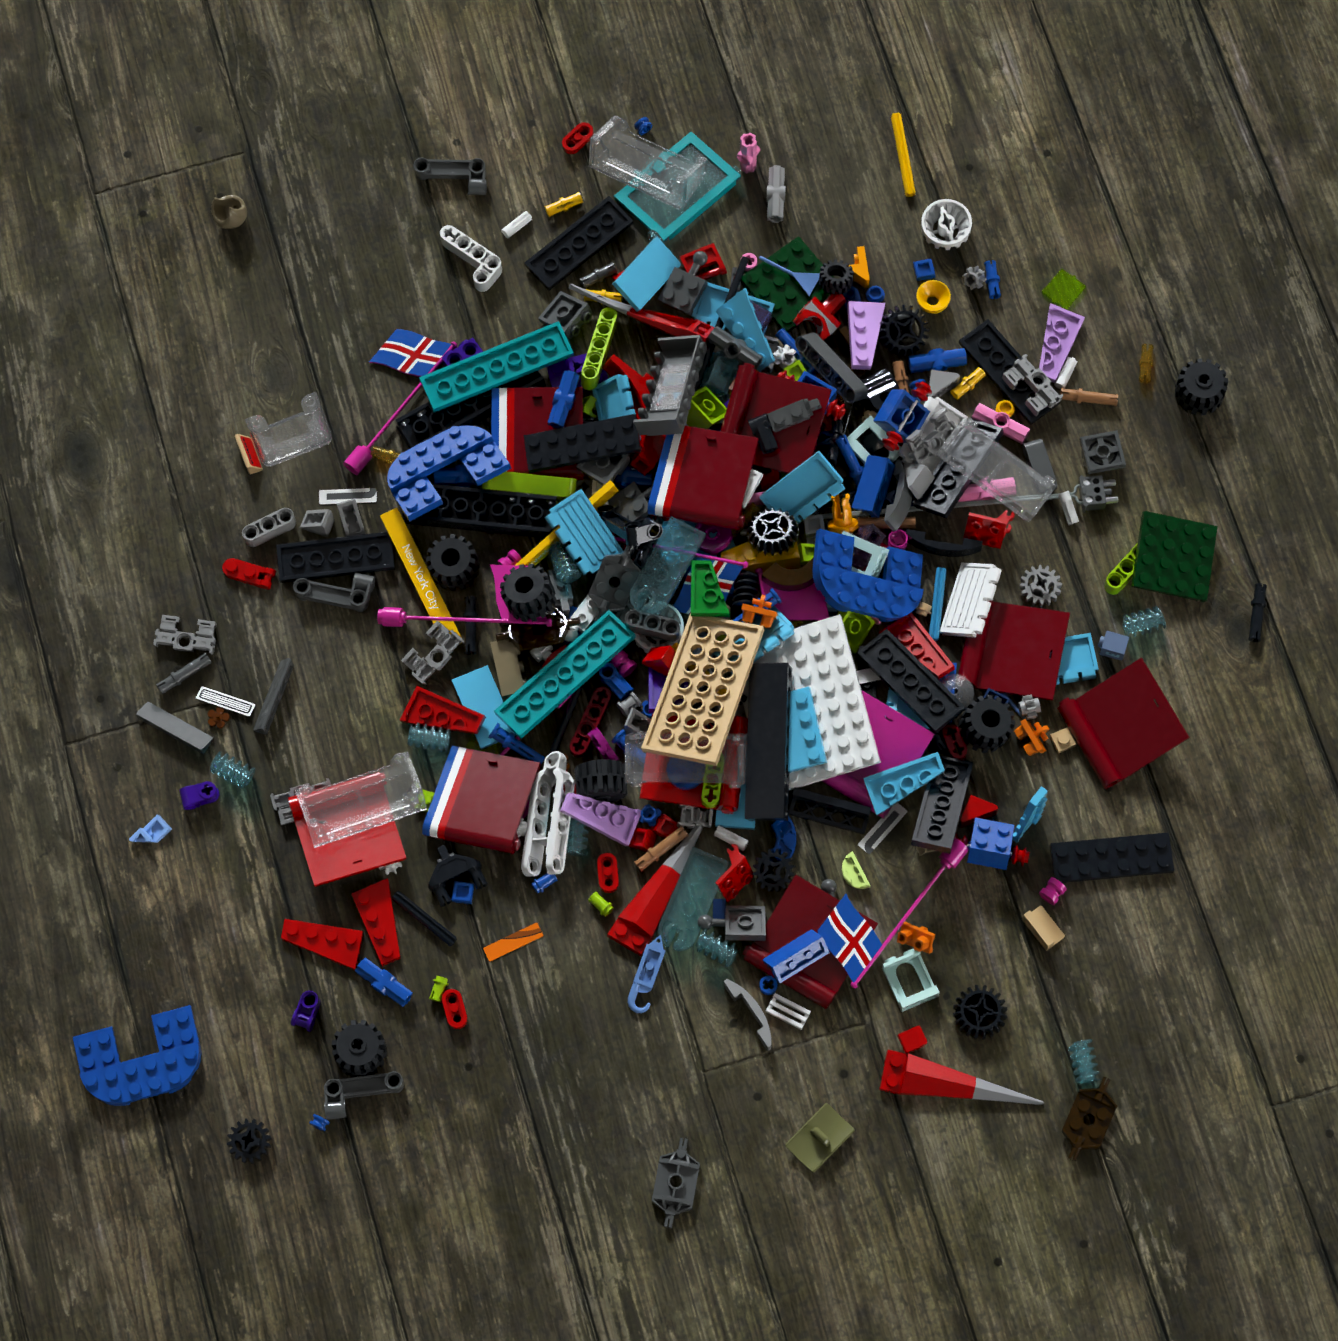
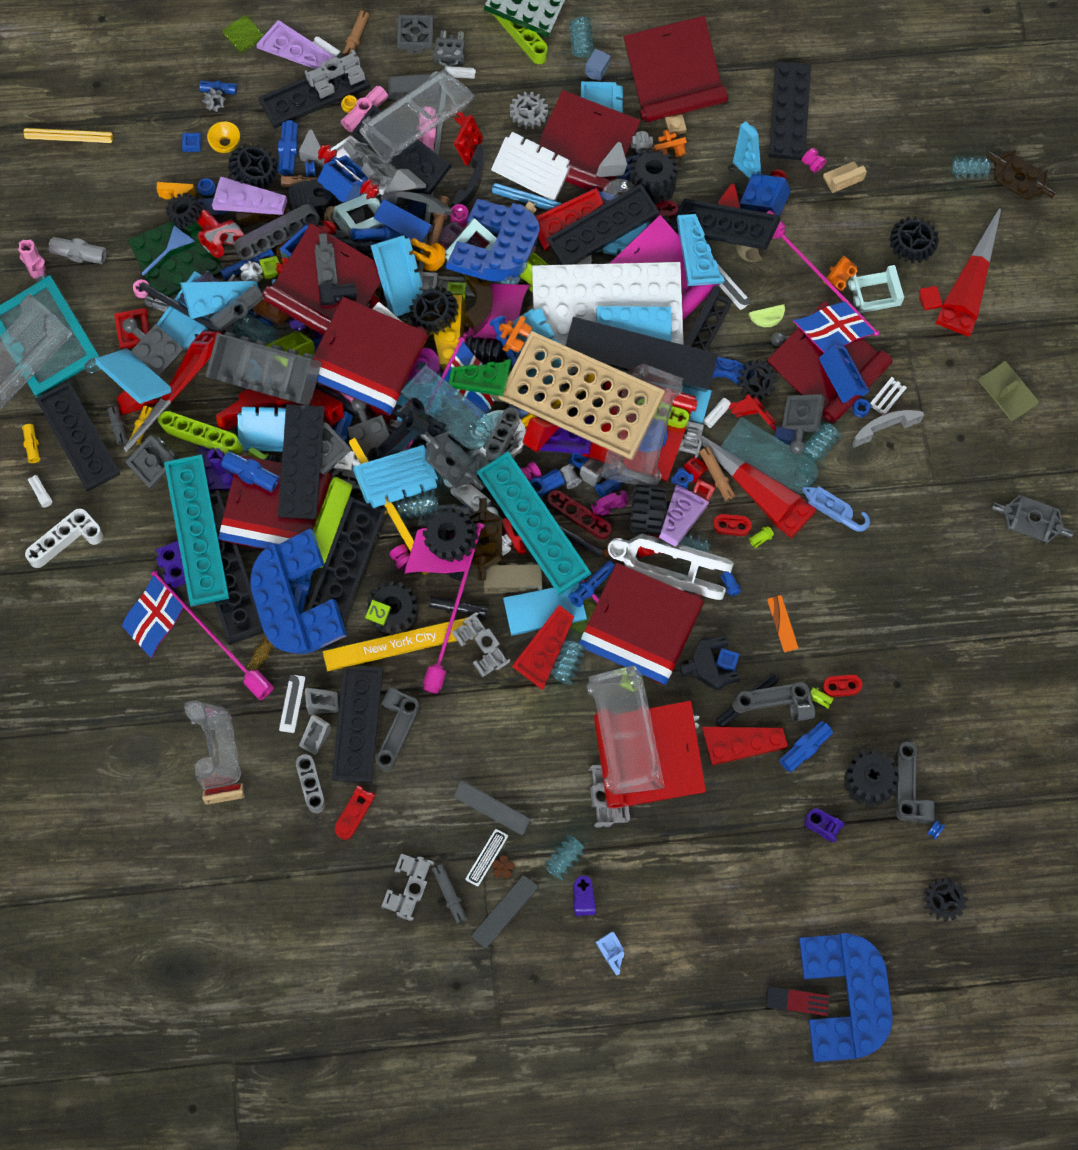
camera: 85 degrees left, 0 degrees up
red wing [281,919,363,971] -> none
white gear [921,199,972,250] -> none
yellow pin [950,367,986,400] -> none
none -> lime tile [365,600,391,626]
none -> light grey slope [596,142,627,177]
none -> dark grey piece [732,682,815,722]
none -> tile [766,987,829,1017]

